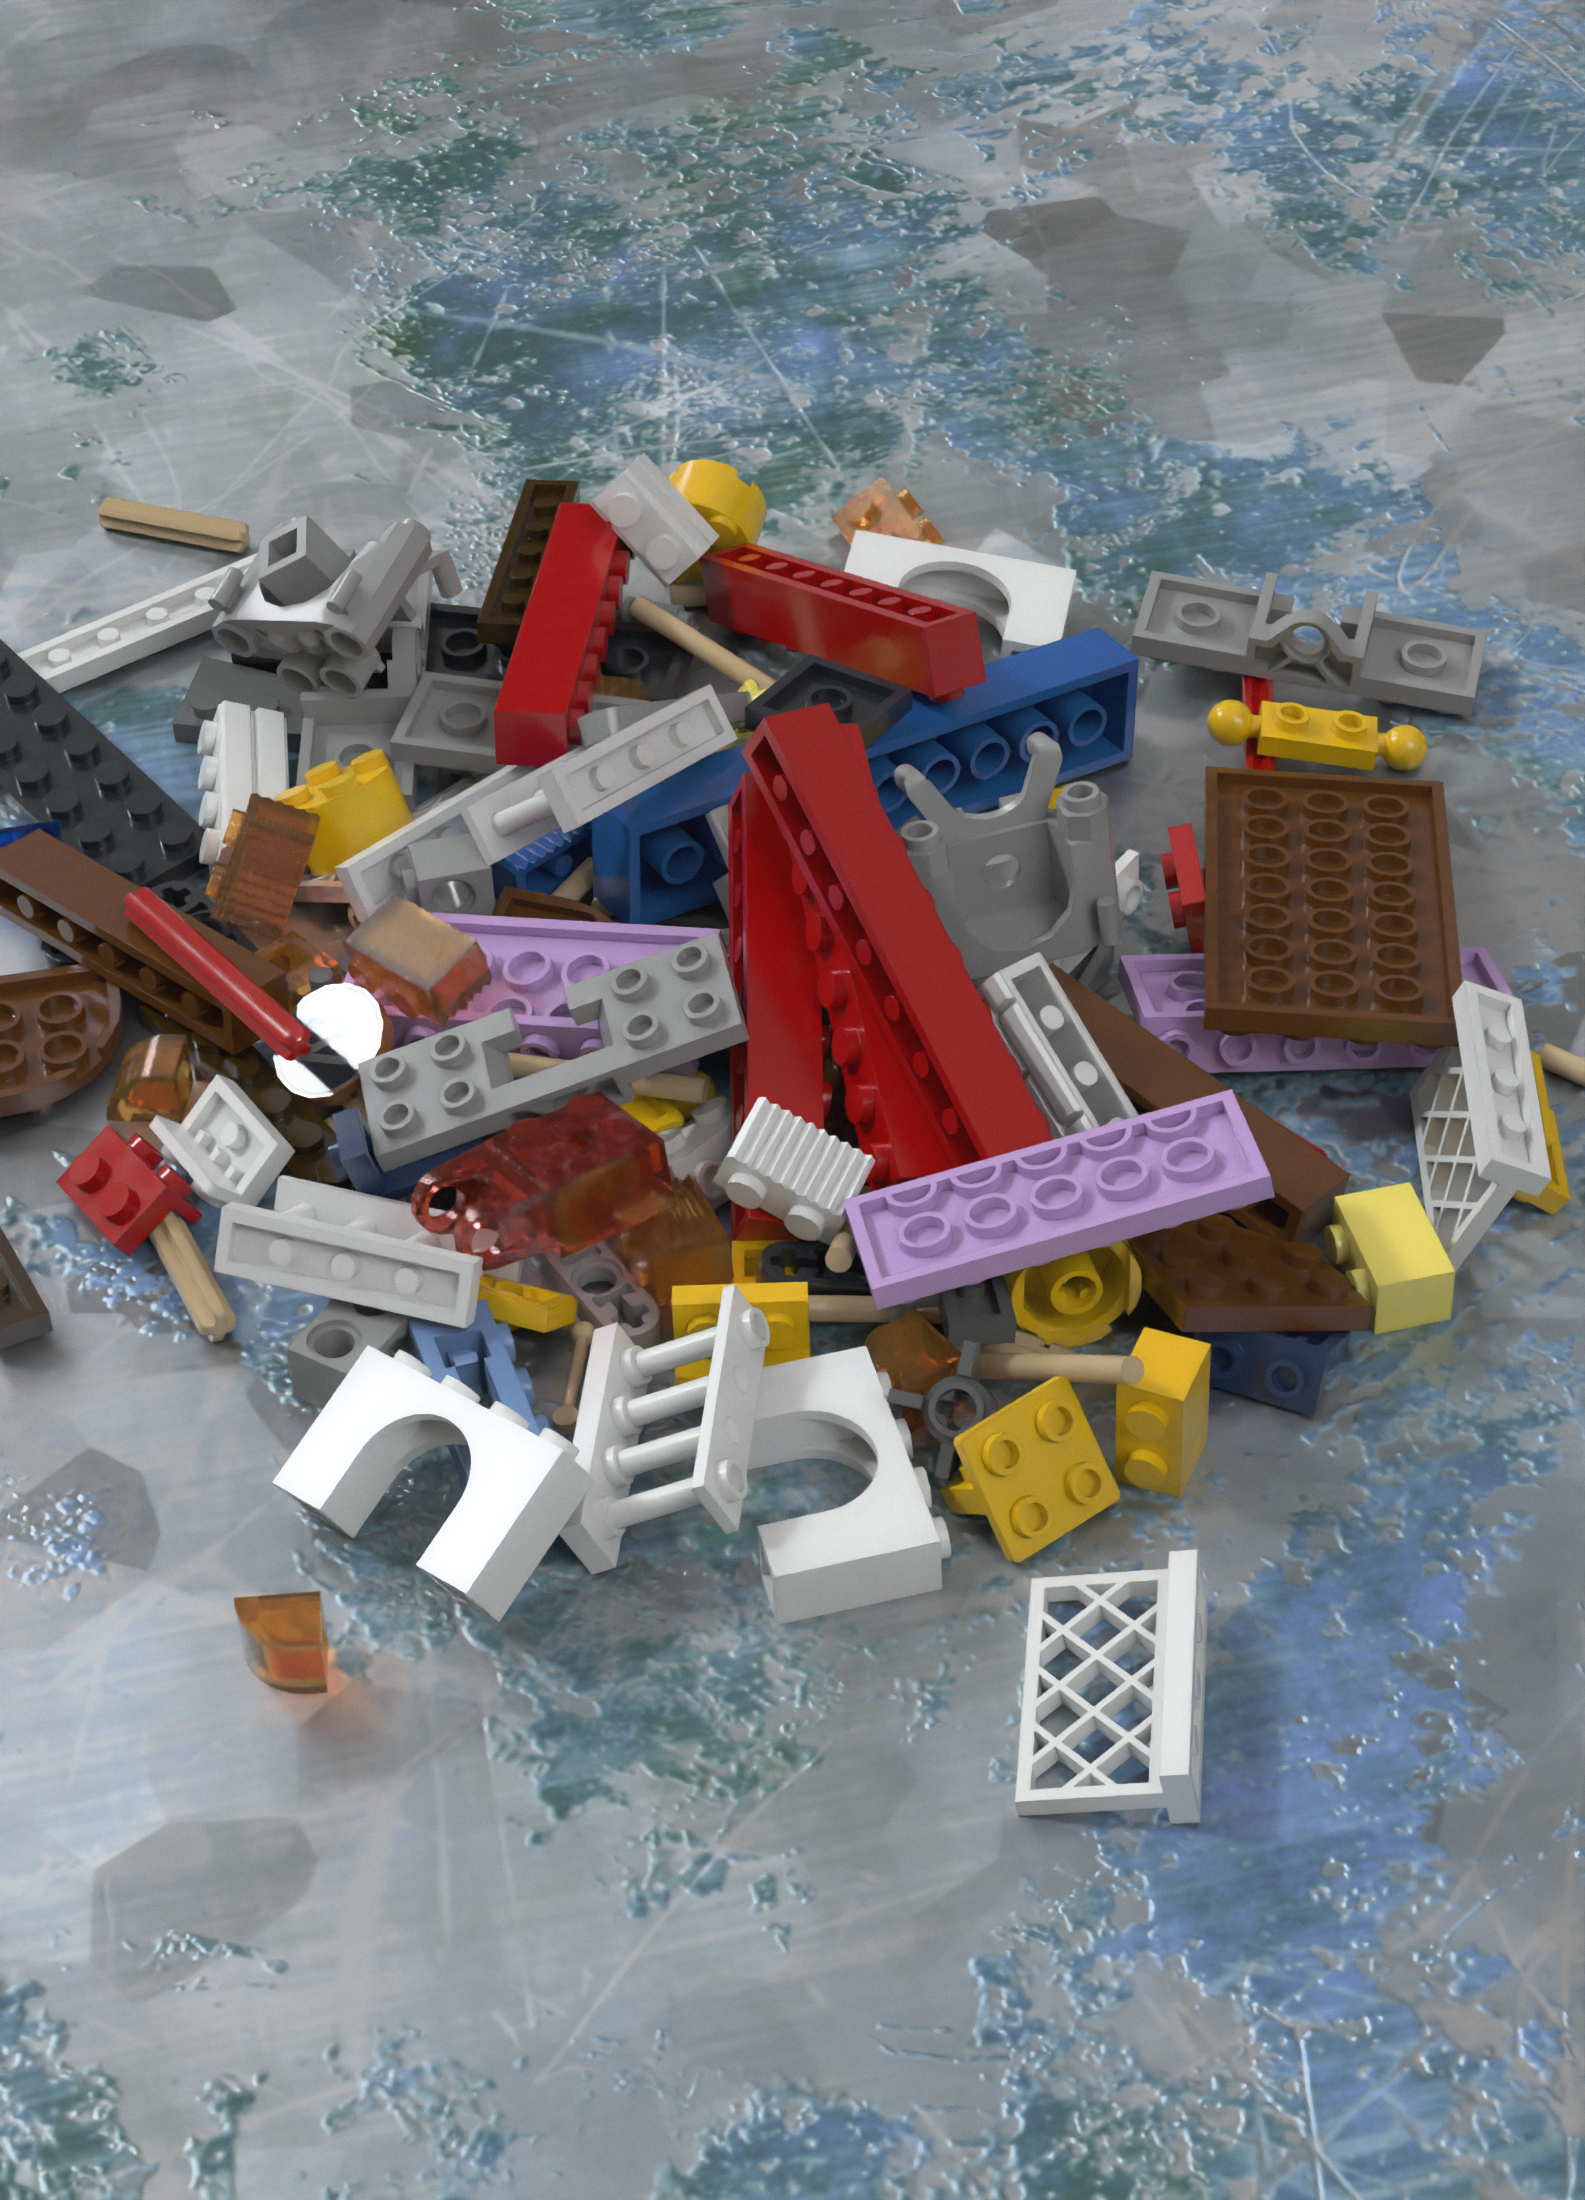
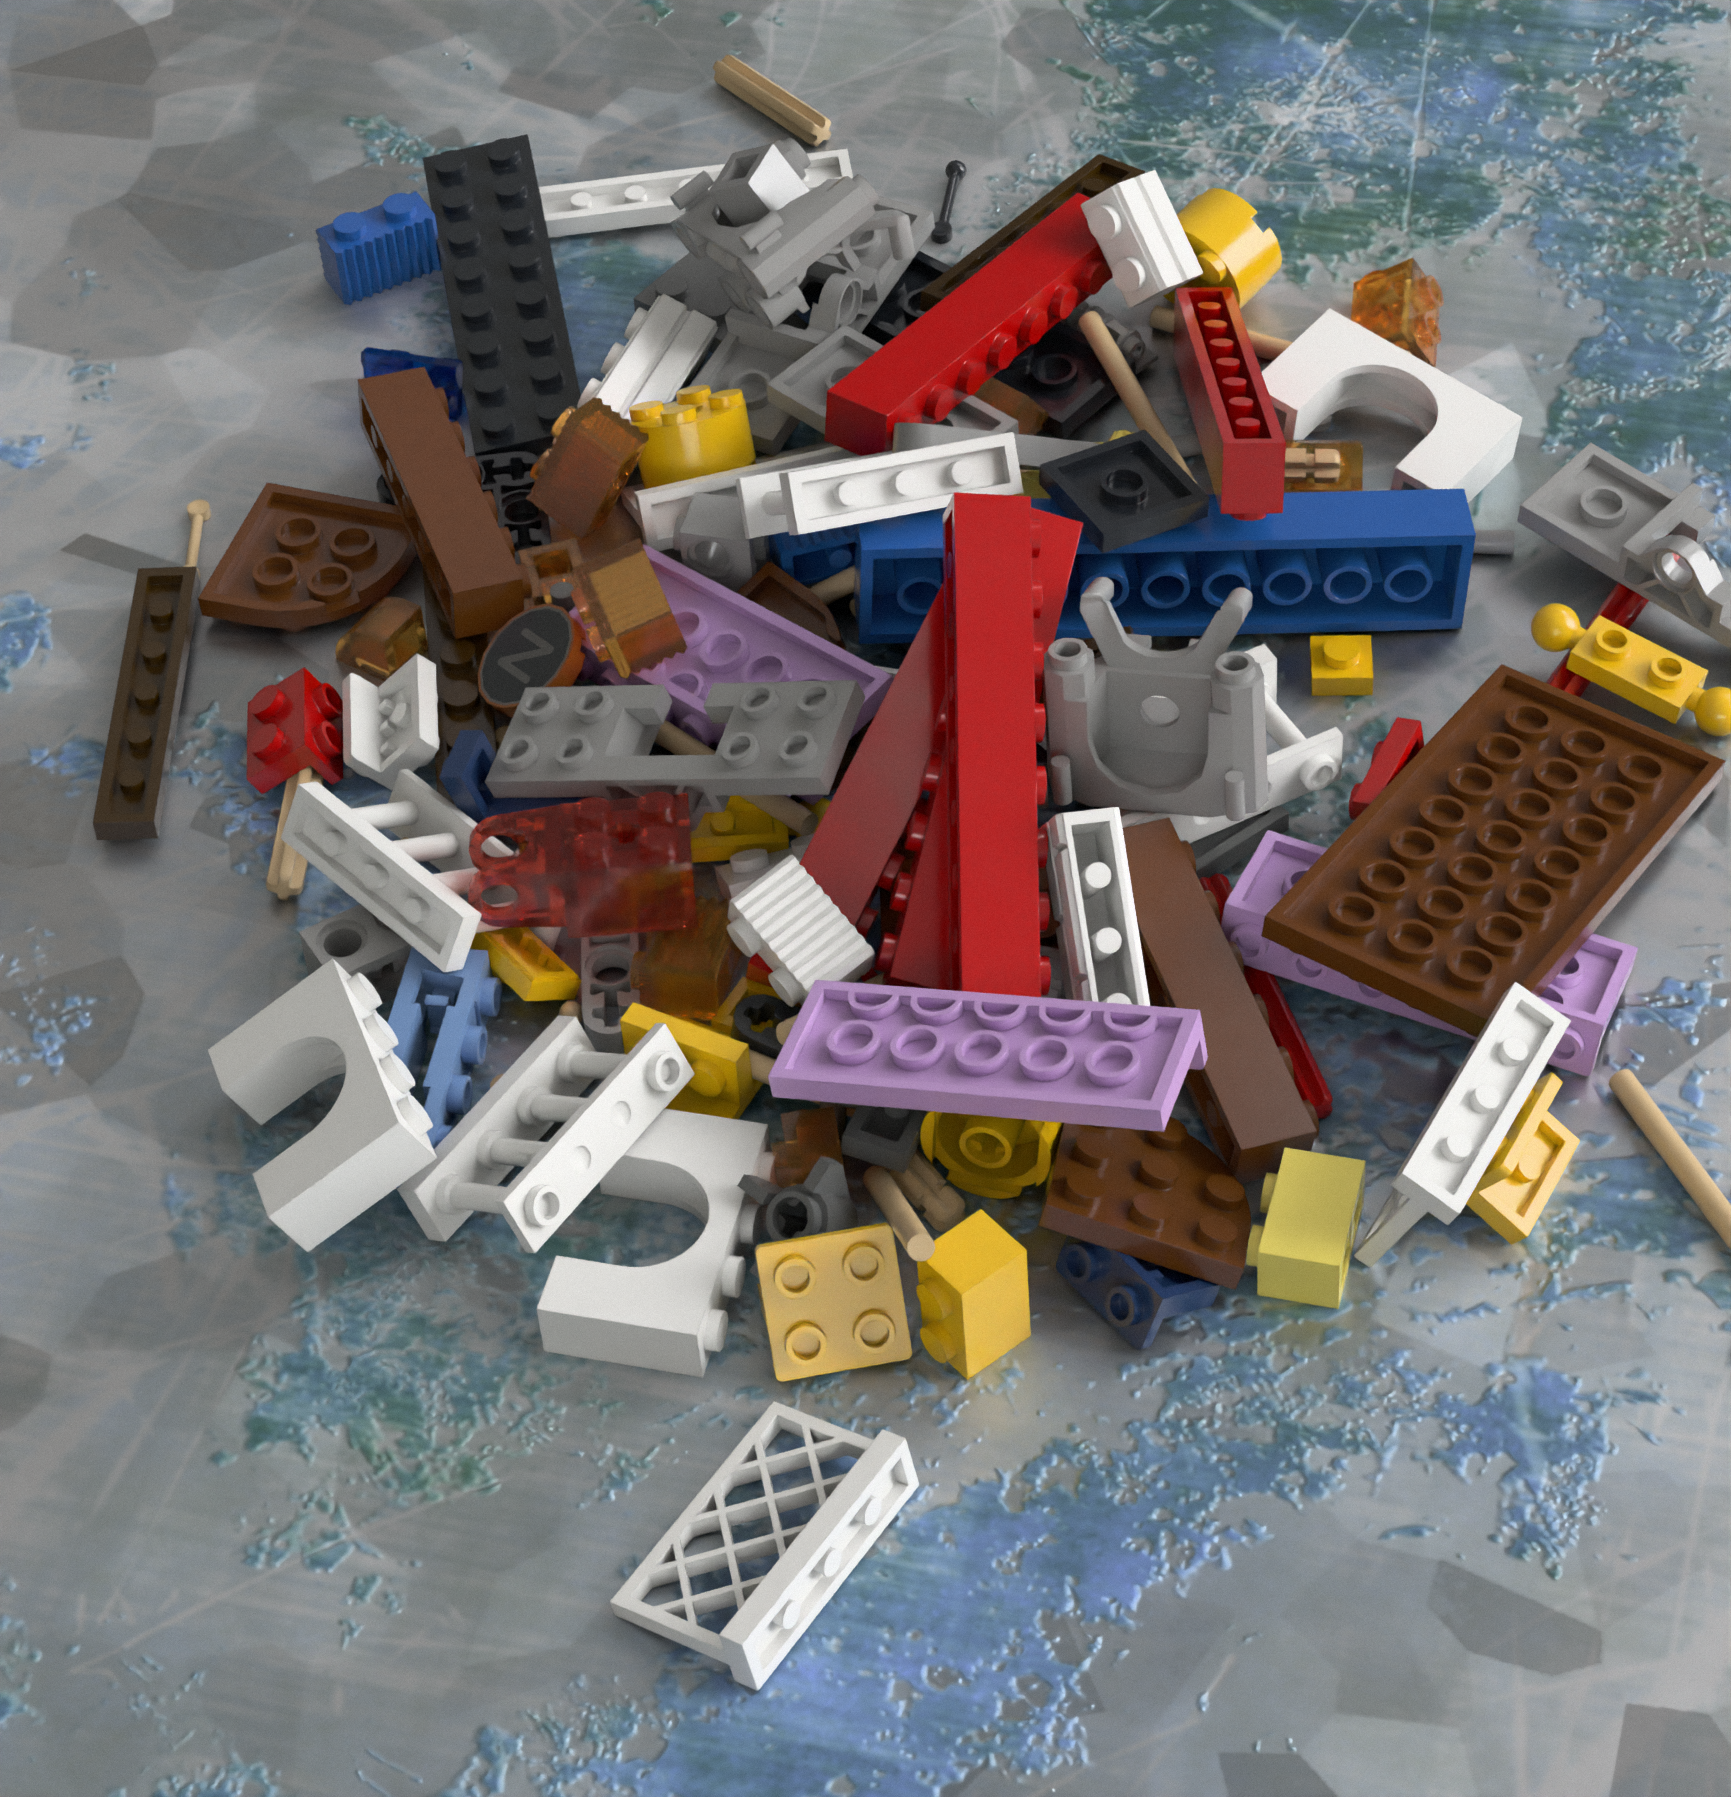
camera: 30 degrees right, 5 degrees up
red axle [123,887,312,1062] -> none
clear orange brick [234,1591,328,1694] -> none

